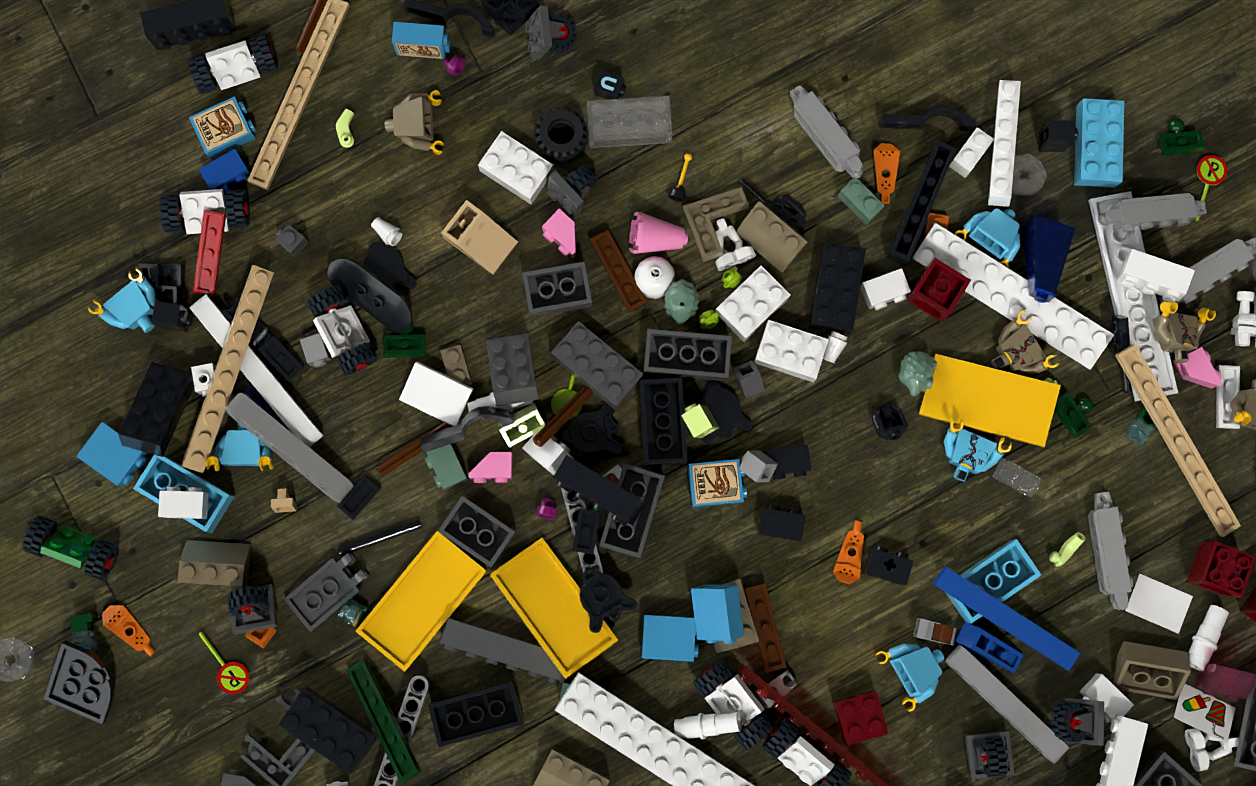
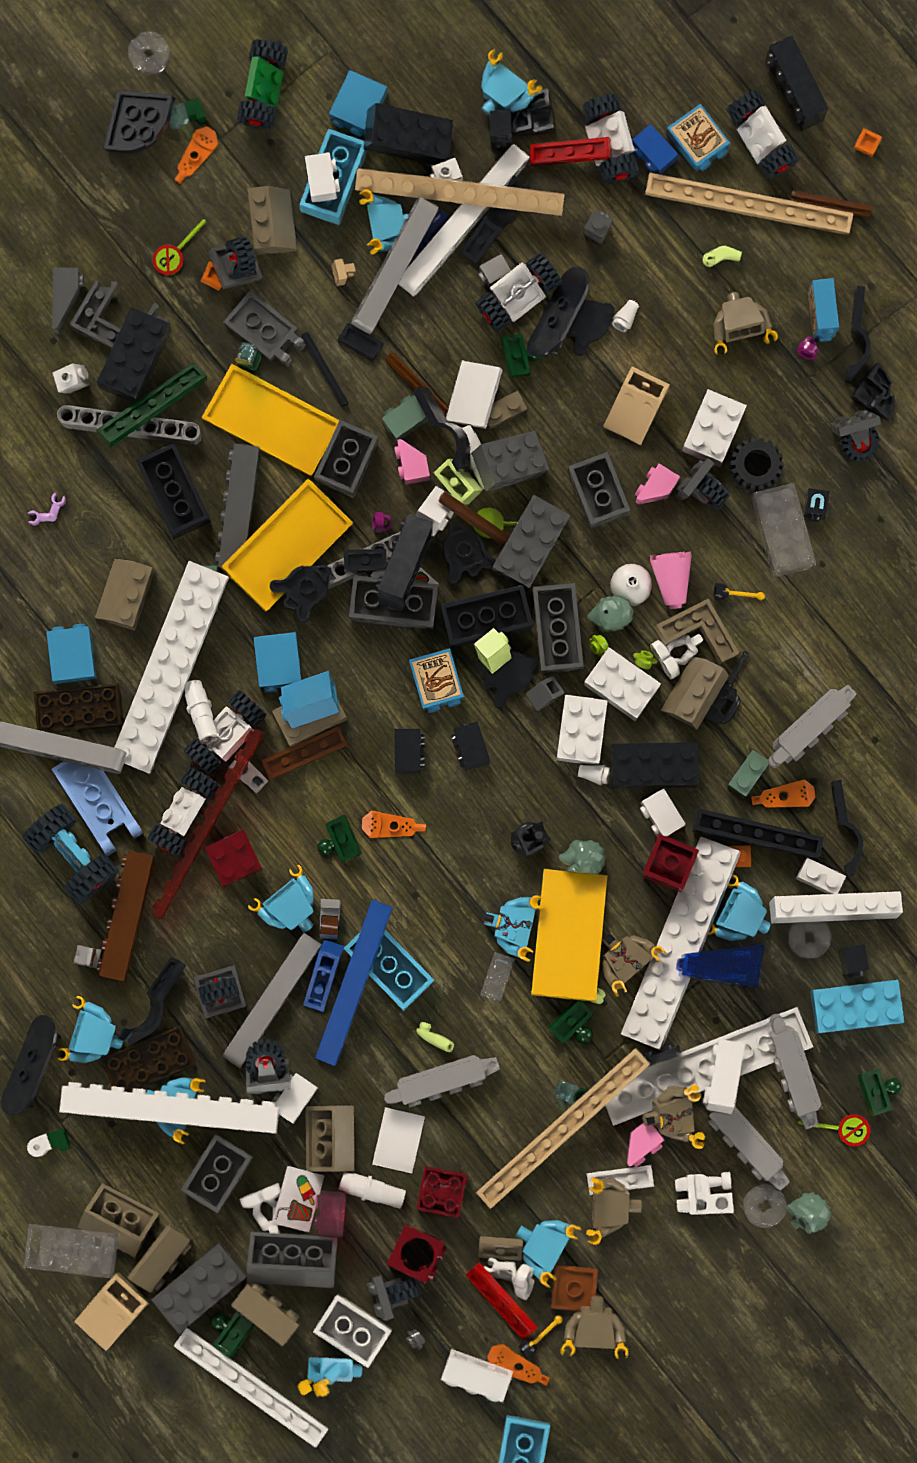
camera: 85 degrees right, 0 degrees up
reddish brown plate [590,230,647,313] -> none
light grey brick [739,450,778,482] -> none
black brick [862,546,913,586] -> none
none -> dark green plate [317,815,363,863]

